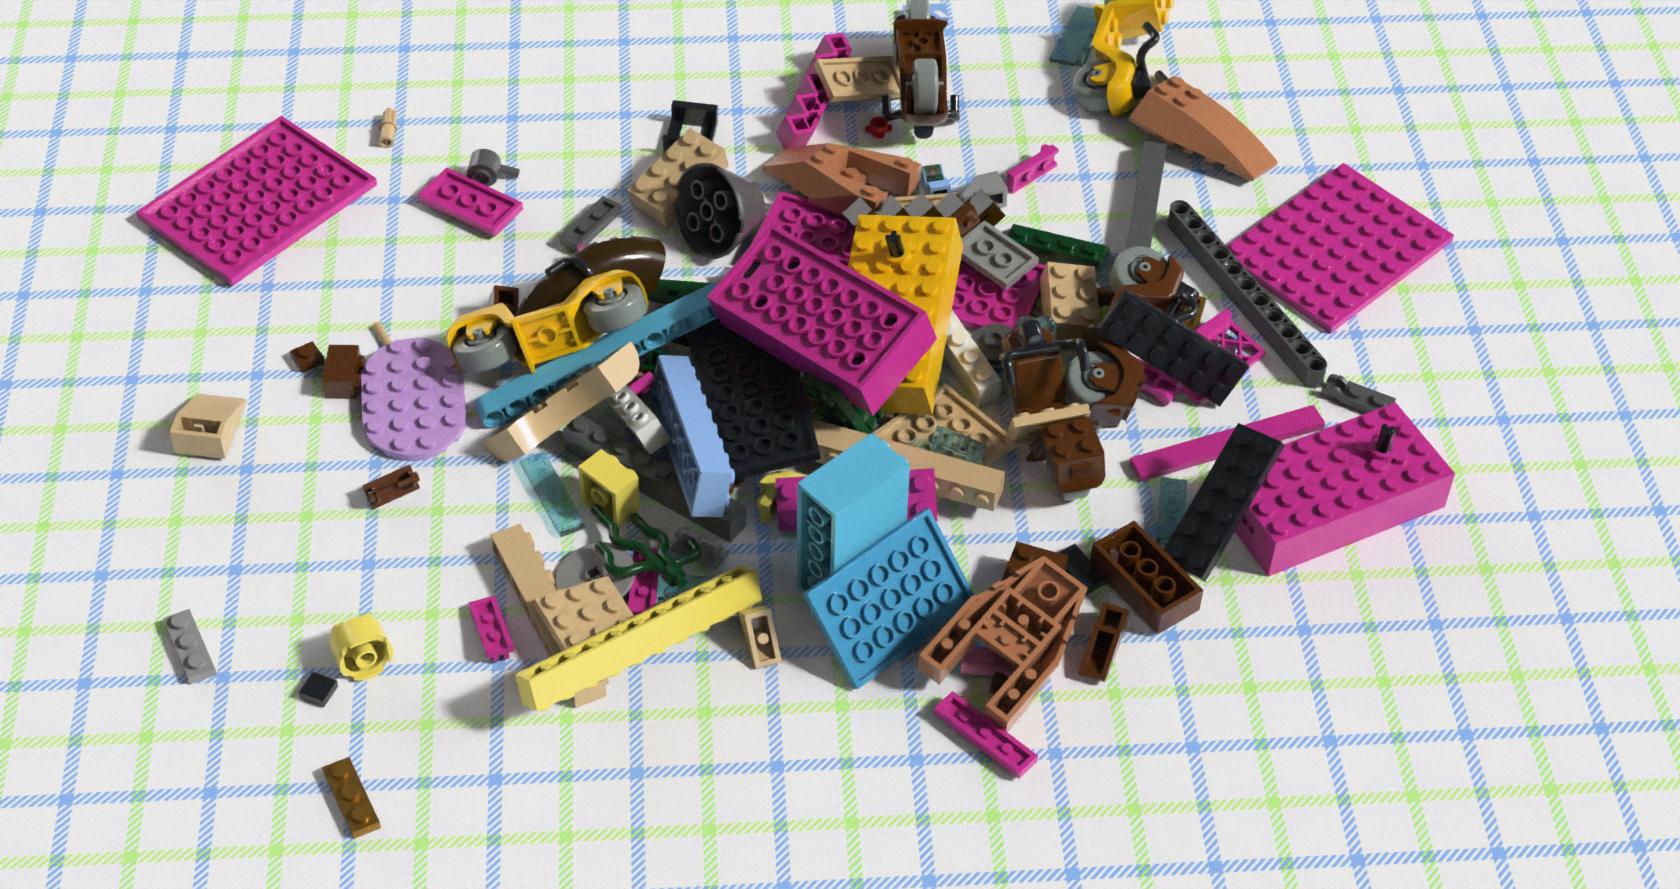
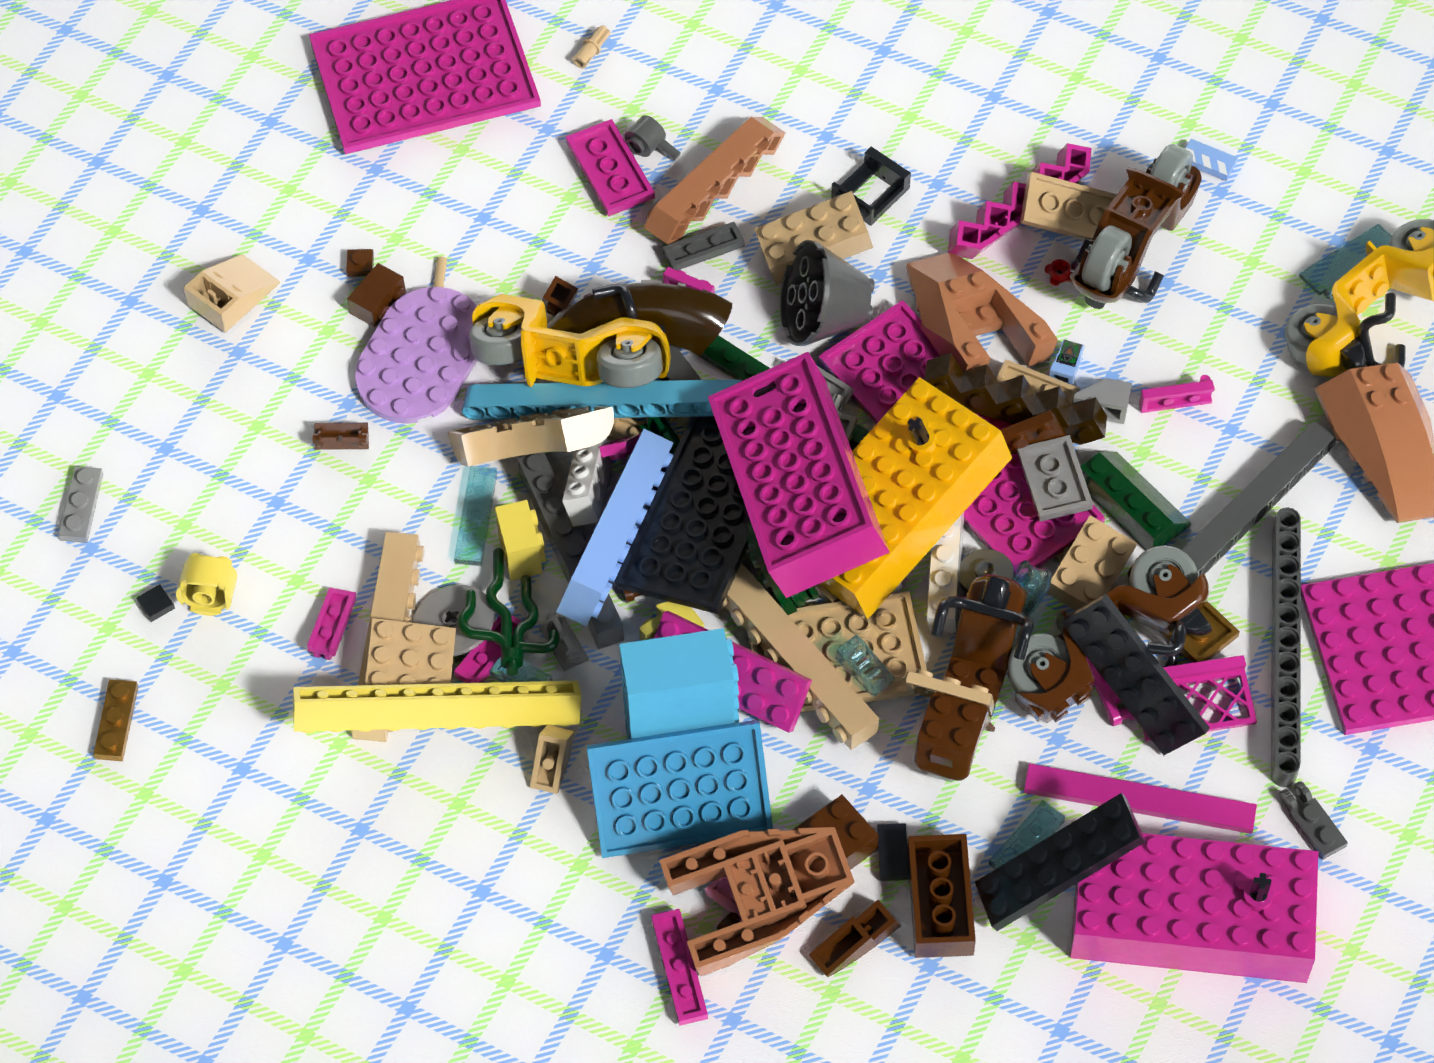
camera: 35 degrees right, 10 degrees up
none -> nougat brick [643,117,786,244]

